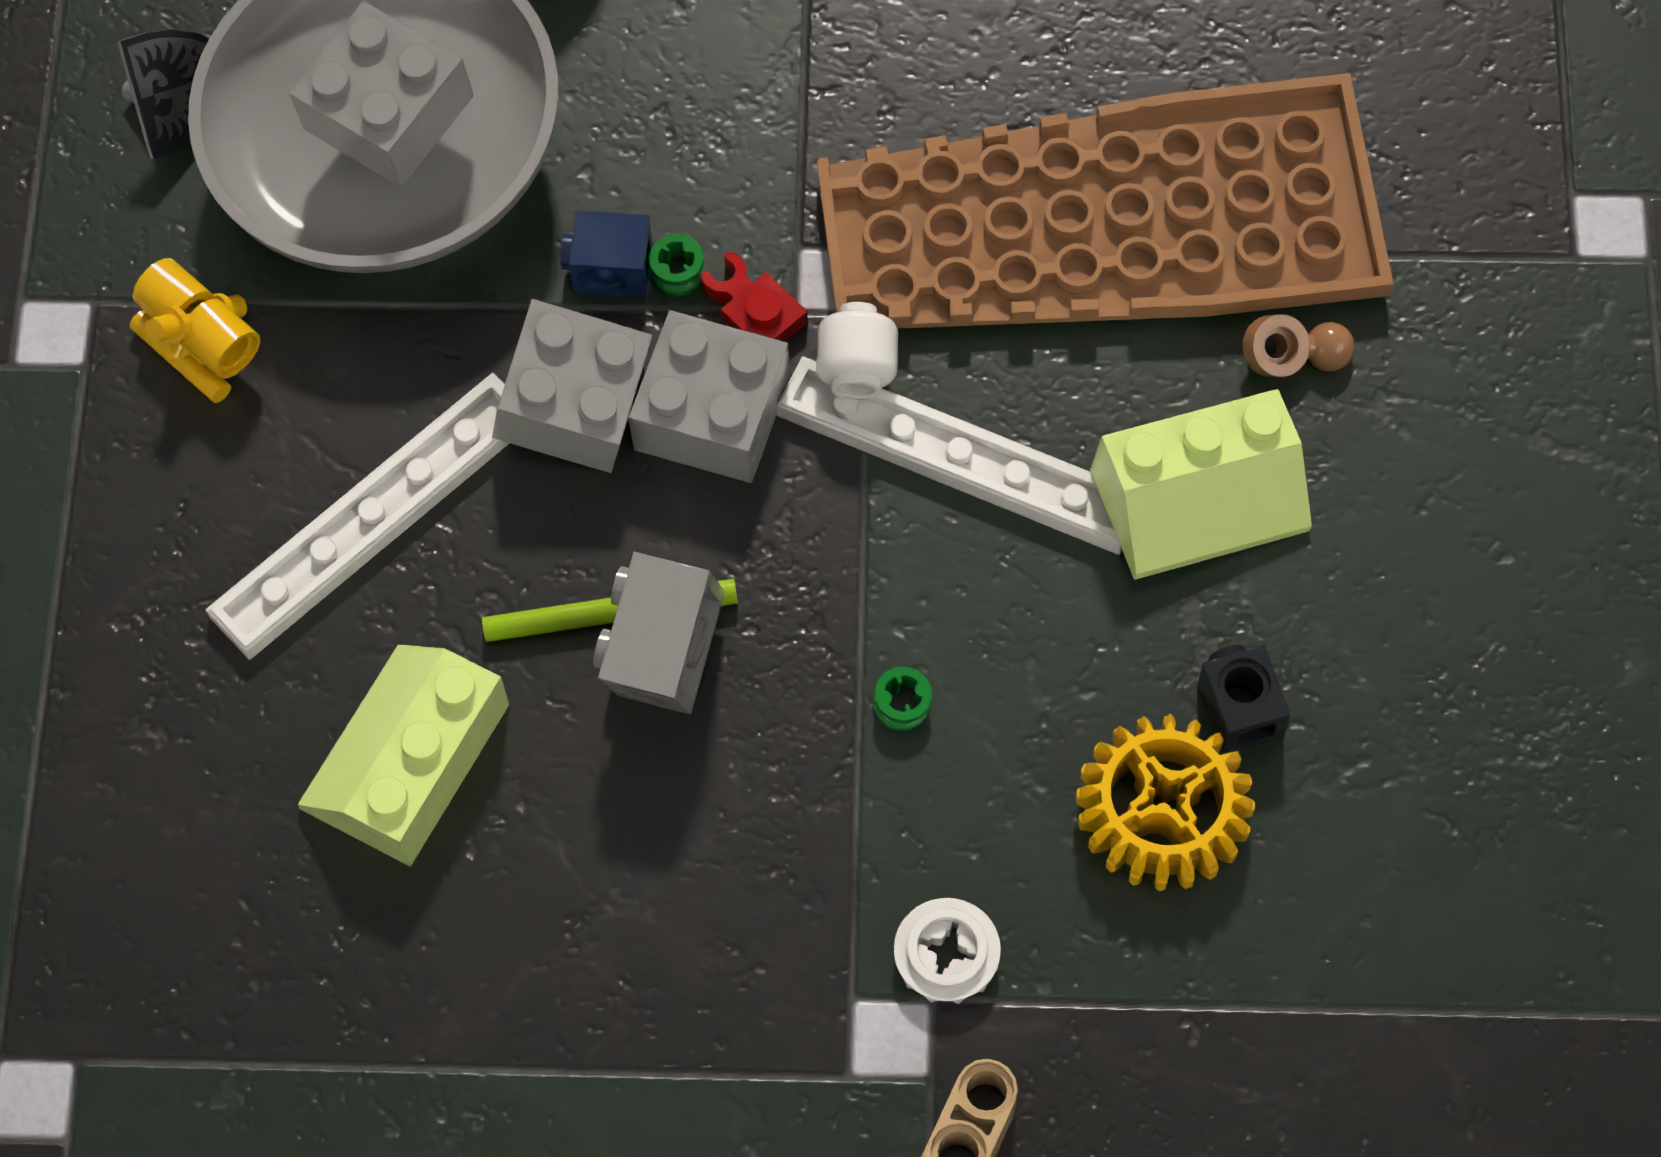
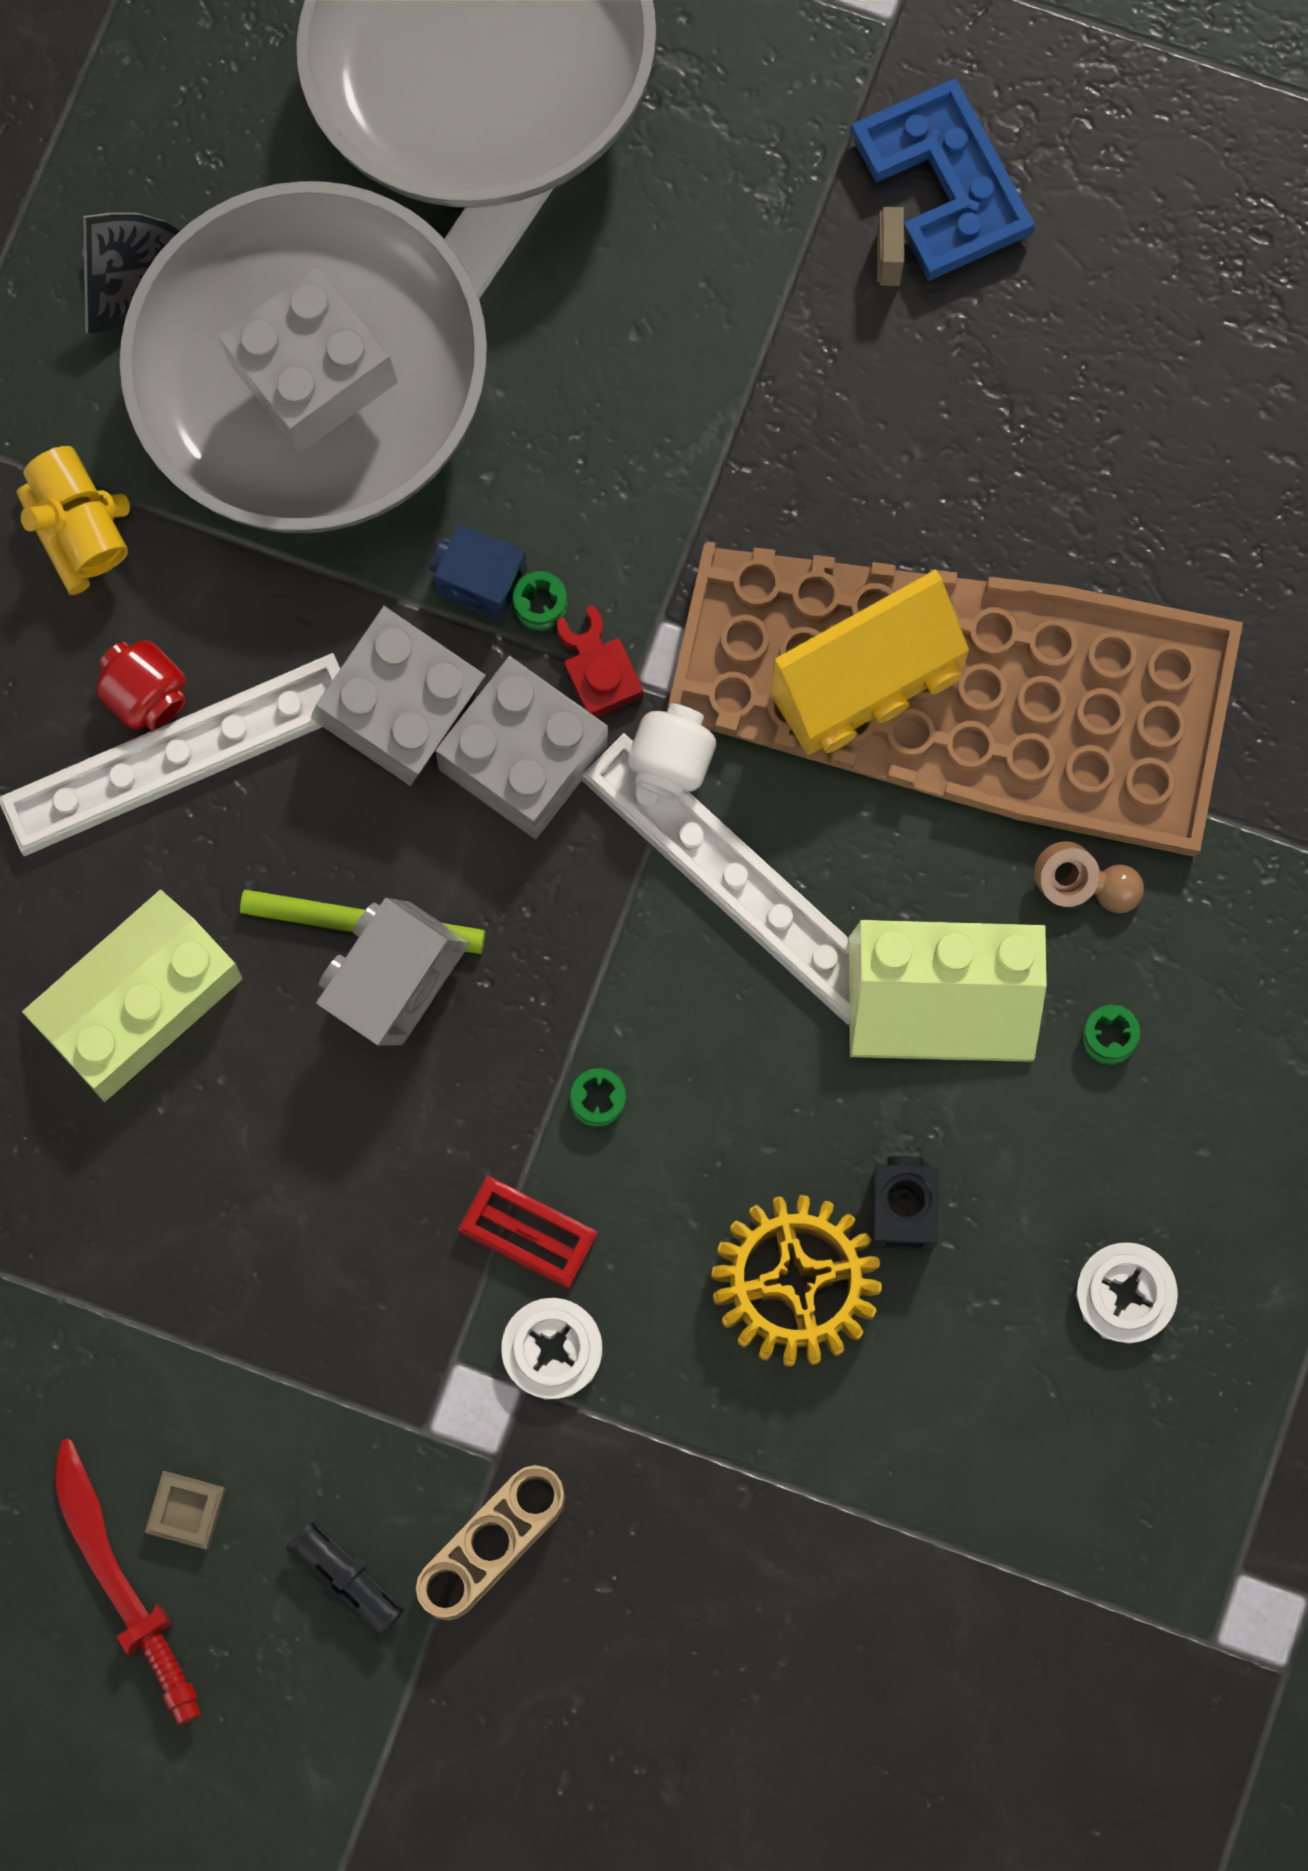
camera: 15 degrees right, 10 degrees up
none -> red head [96,640,186,731]
none -> red tile [458,1175,598,1290]
none -> yellow slope [770,569,969,756]
none -> white gear [1076,1243,1178,1344]
none -> green bush [1082,1005,1141,1065]

